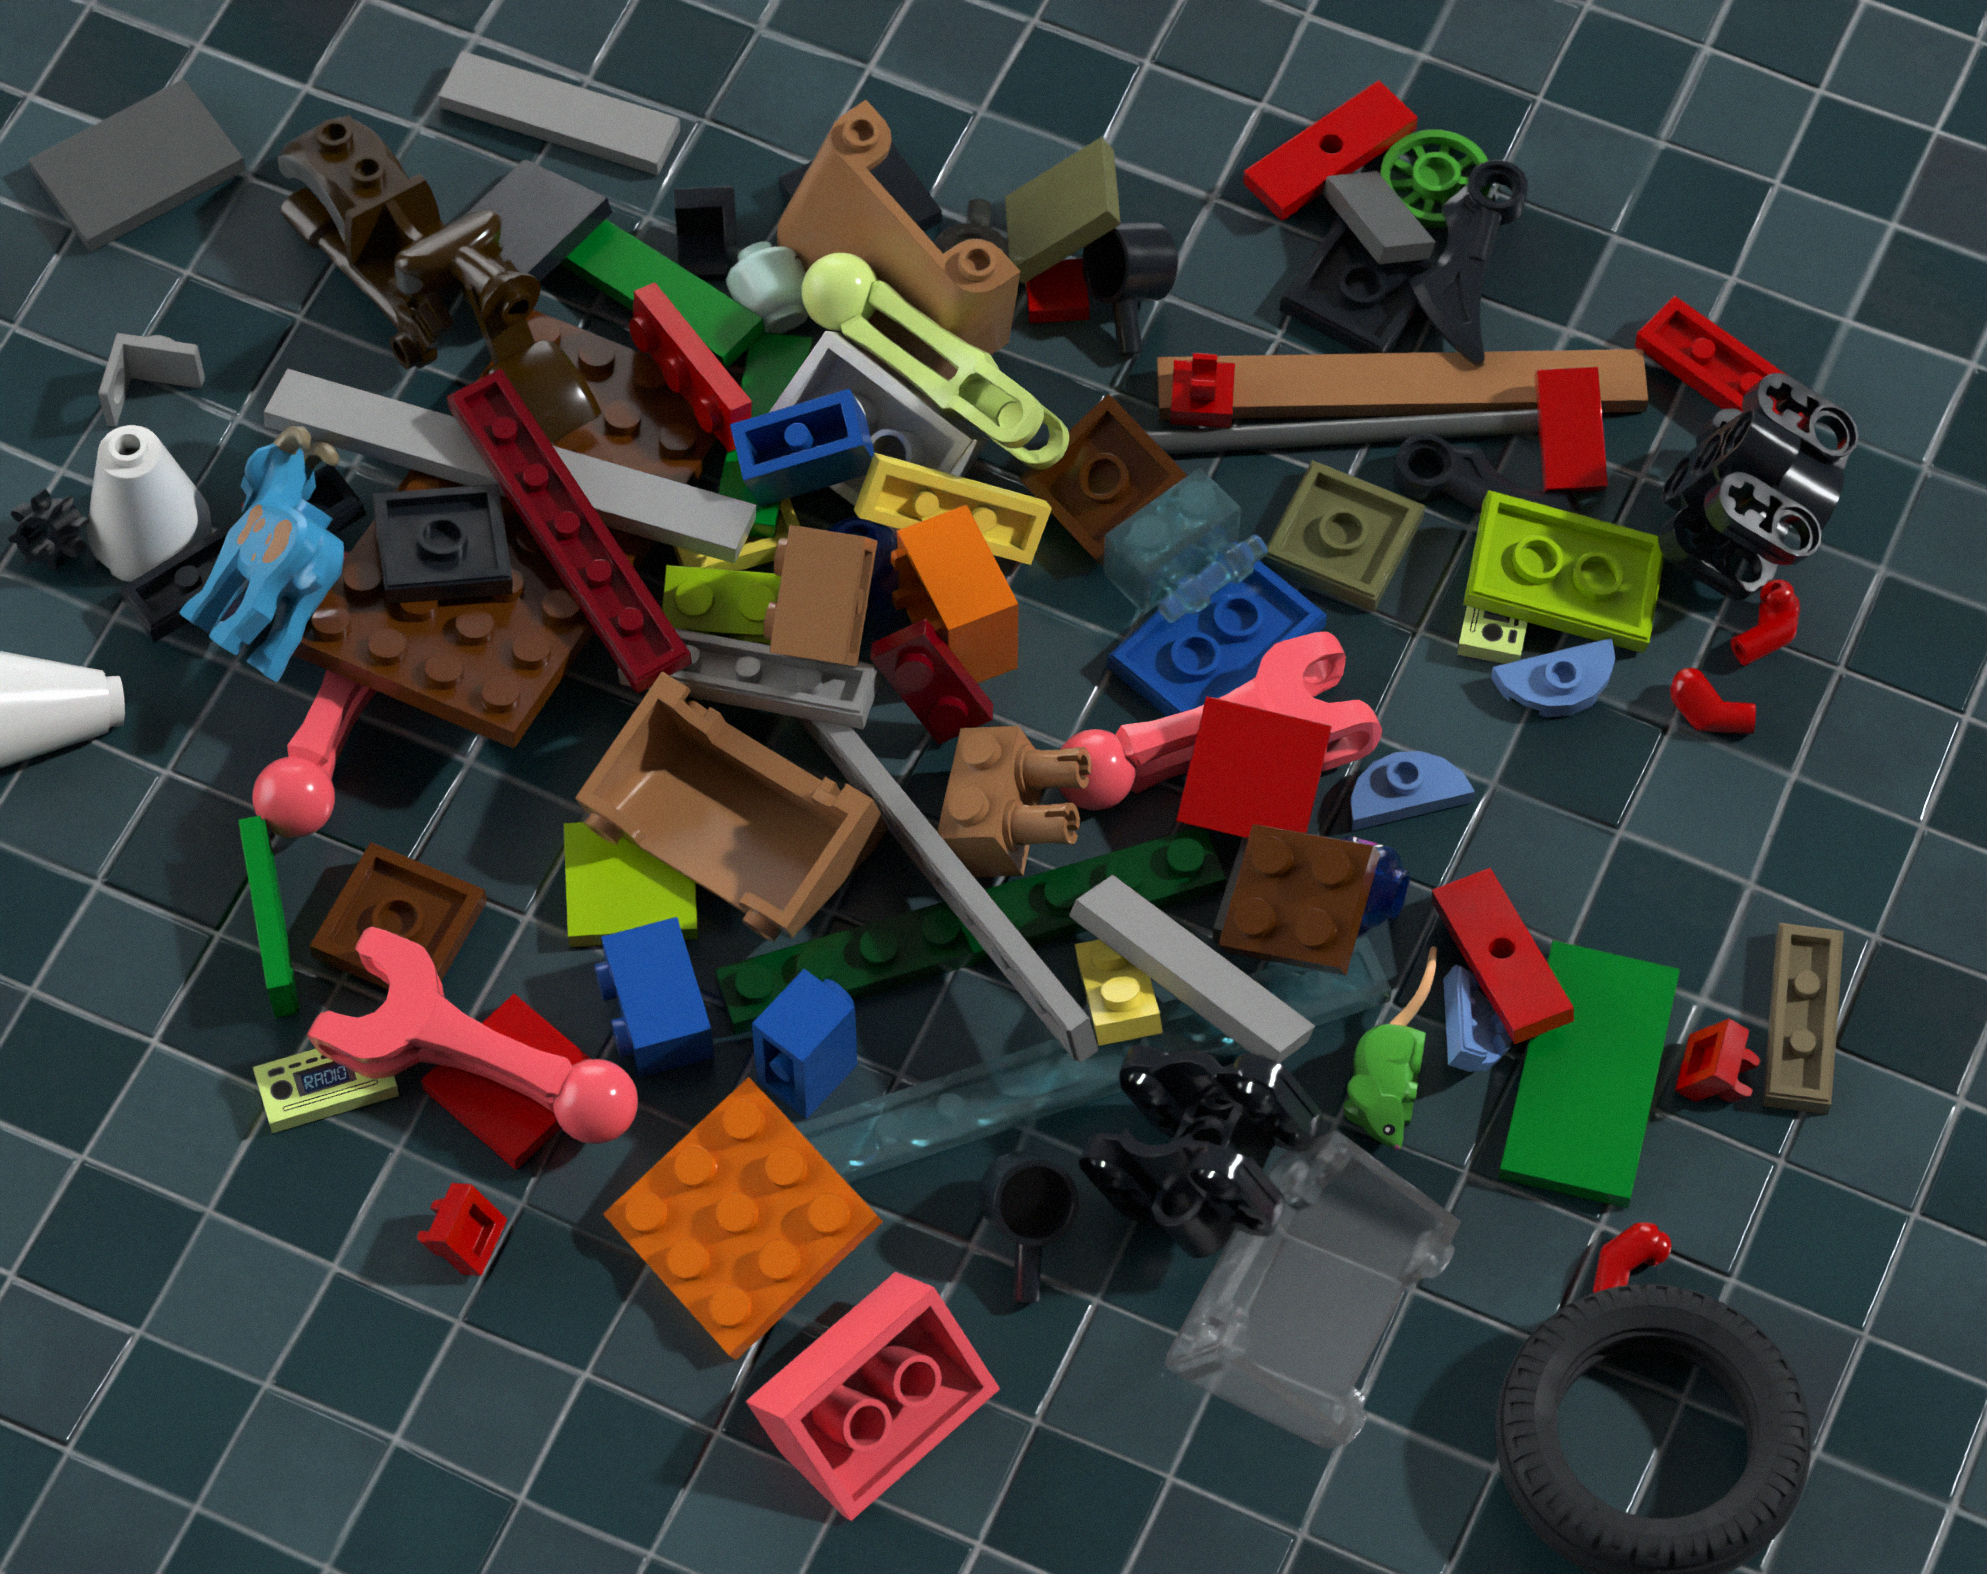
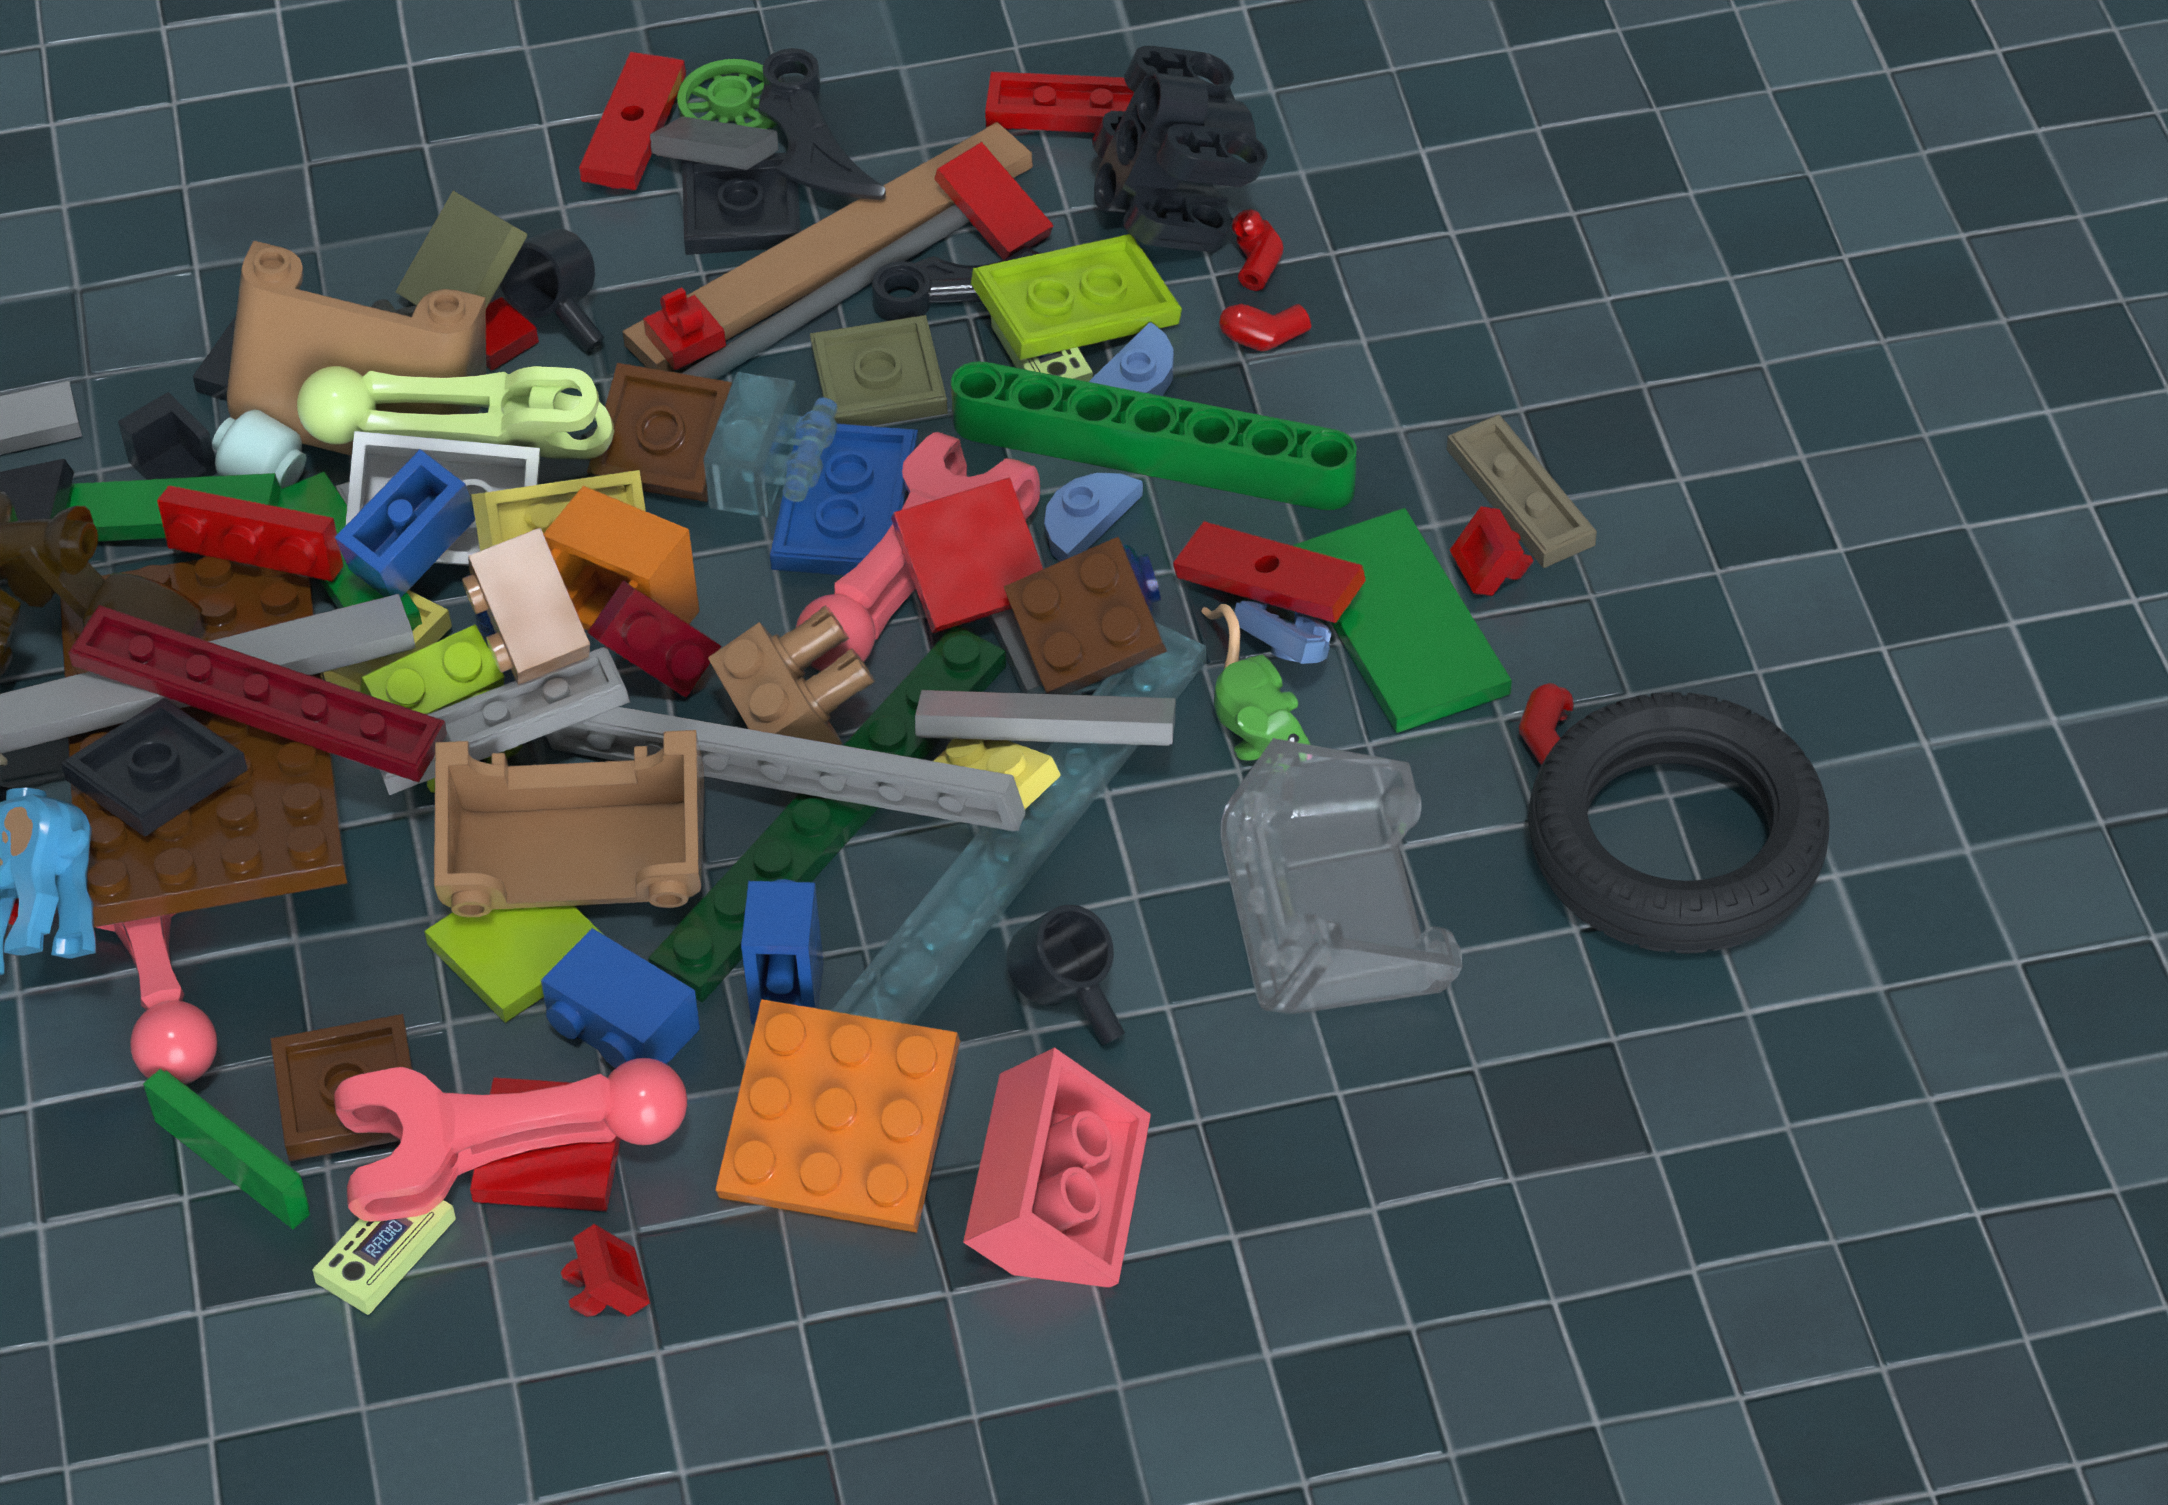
camera: 35 degrees left, 10 degrees down
black piece [1078,1045,1323,1258] -> none
none -> green beam [951,361,1357,510]

